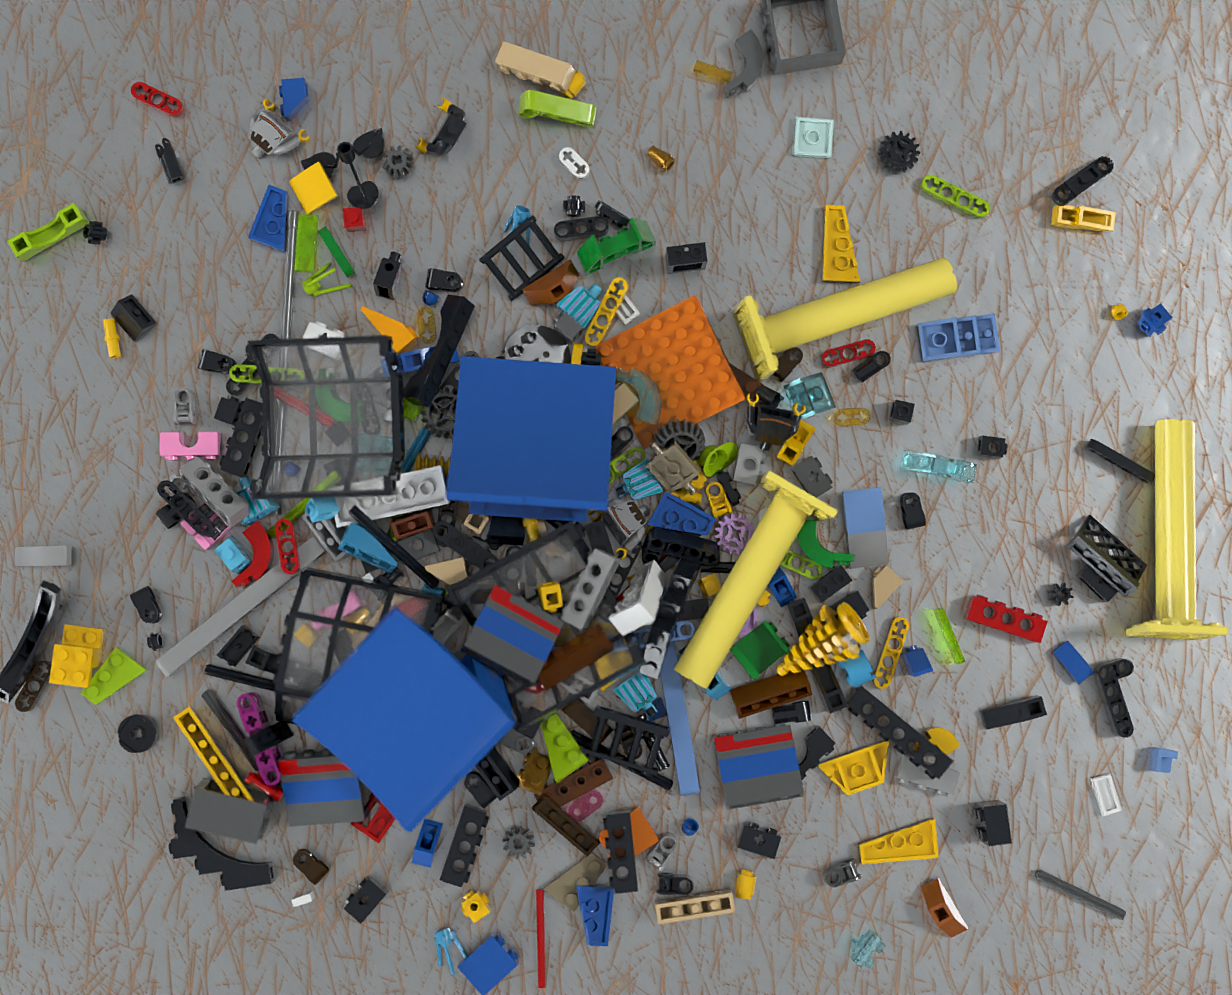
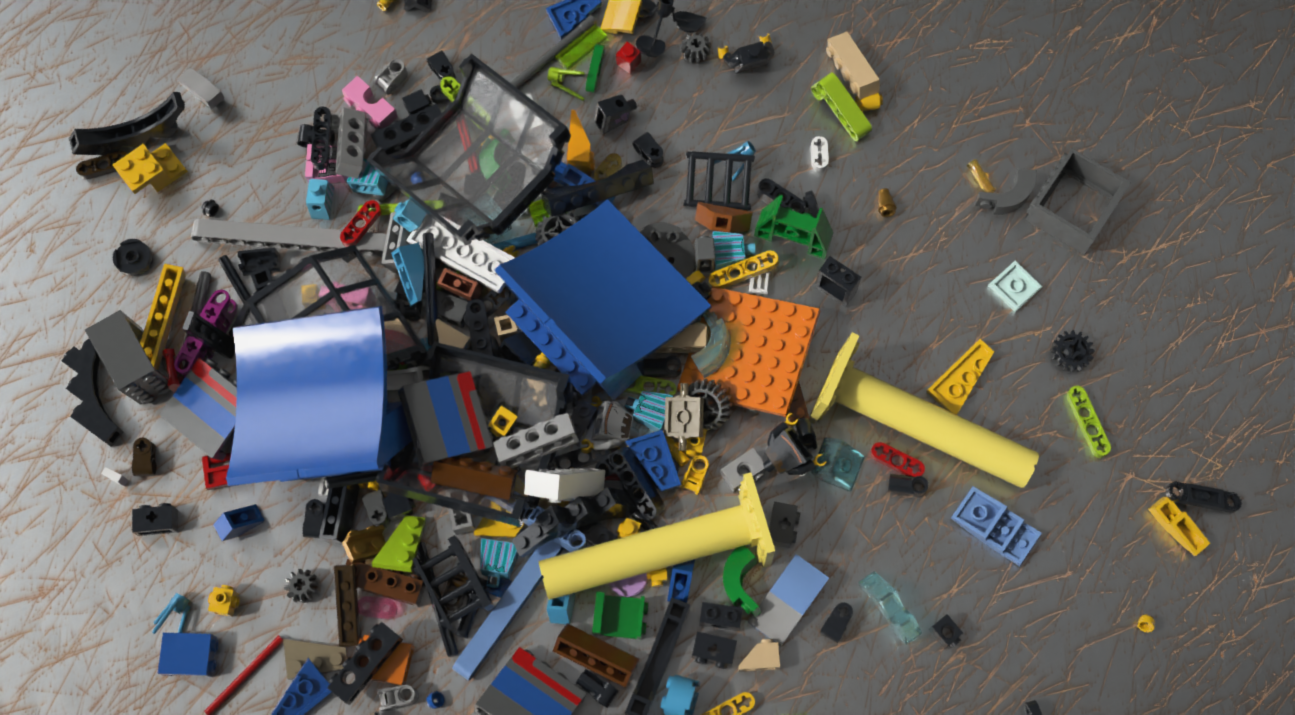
camera: 50 degrees right, 15 degrees down
lime wing [80,647,148,705] -> none
black piece [130,586,162,624] -> none
red arch [231,521,274,588] -> none
blue hinge [422,290,439,306] -> none
black brick [440,804,489,888] -> none
dark brown beam [561,693,613,744] -> none
black gear [563,195,585,217] -> none
lime piece [696,442,738,477] -> none
lavender gear [714,513,755,555] -> none
black plate [716,470,741,507] -> none
dark brown piece [773,347,803,382] -> none
yellow plant [776,602,870,676] -> none
yellow brick [777,419,816,466] -> none
lime beam [780,550,823,579] -> none
clear yellow beam [833,408,871,427] -> none
black brick [889,400,915,425] -> none
blue brick [1137,303,1173,337] -> none

